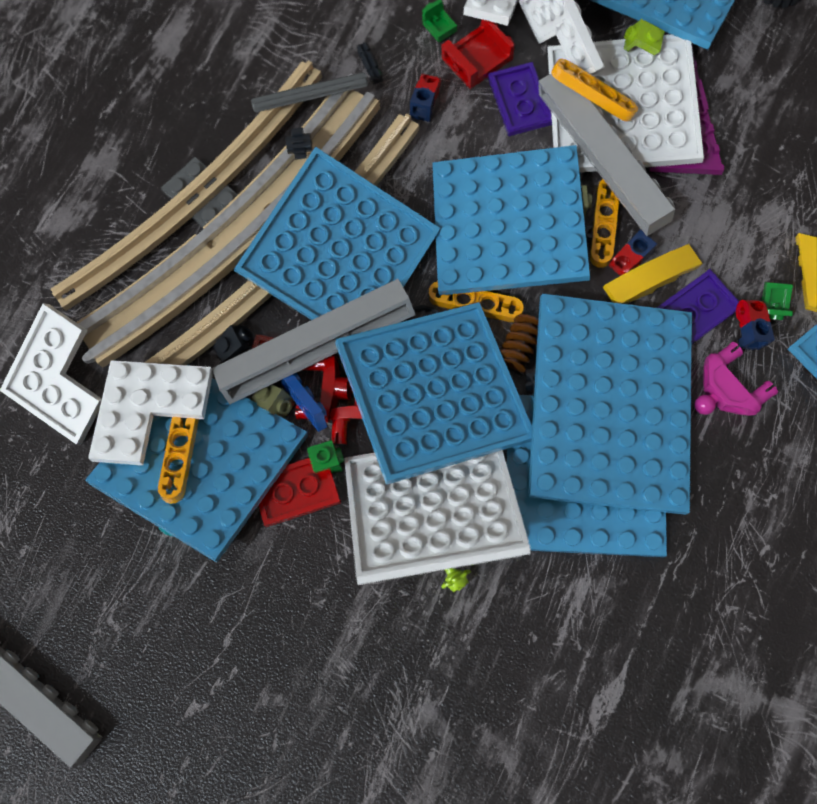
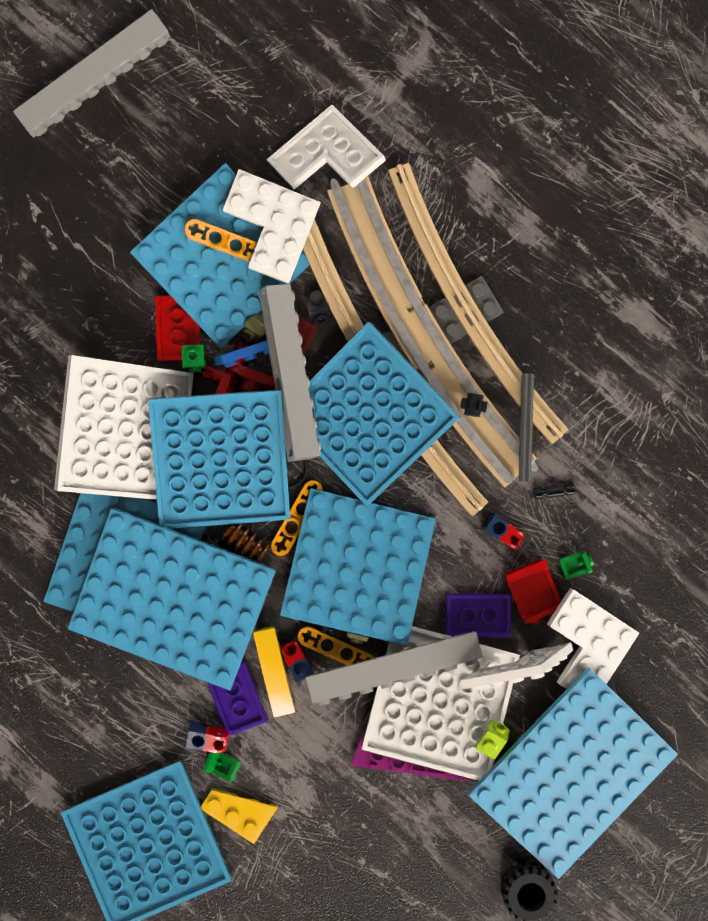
camera: 95 degrees right, 15 degrees up
light orange beam [551,59,638,122] -> none
dark pink connector [695,342,778,416] -> none

